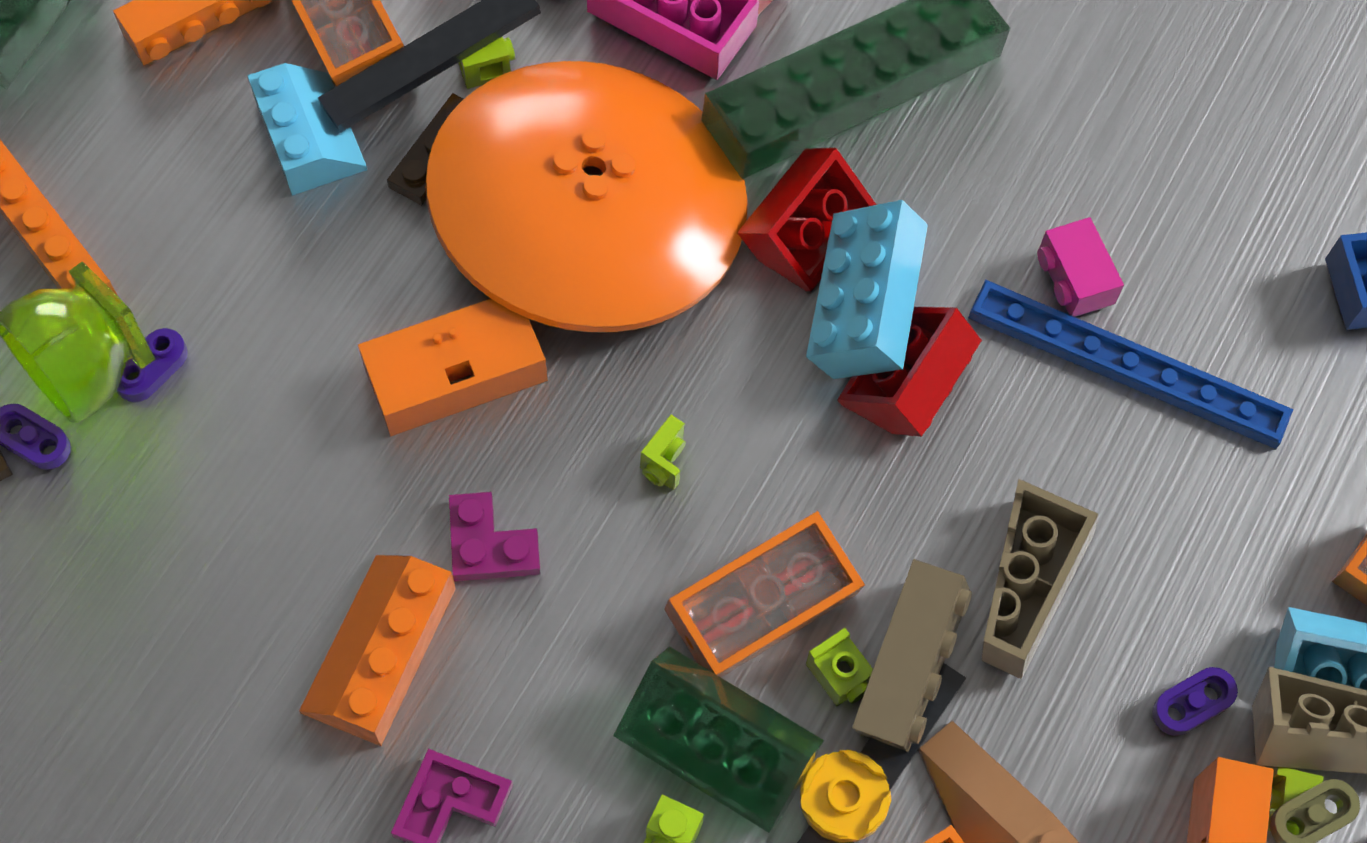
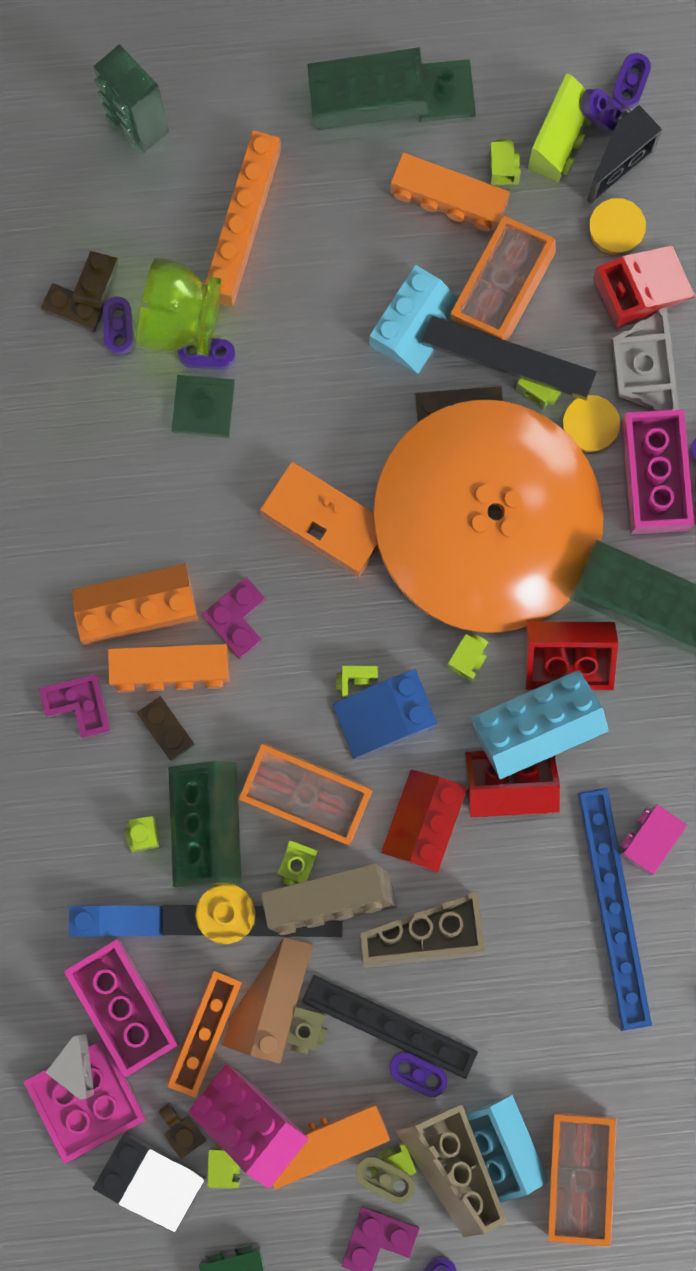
camera: 60 degrees right, 15 degrees up
none -> orange brick [108,644,230,693]
none -> dark brown plate [137,696,195,761]
none -> clear green tile [171,374,235,438]
none -> olive brick [286,1006,328,1054]
none -> black tile [302,975,478,1079]
none -> blue slope [333,669,437,759]
none -> red slope [381,769,468,873]
none -> lime brick [447,634,488,683]
none -> yellow tile [562,395,620,453]

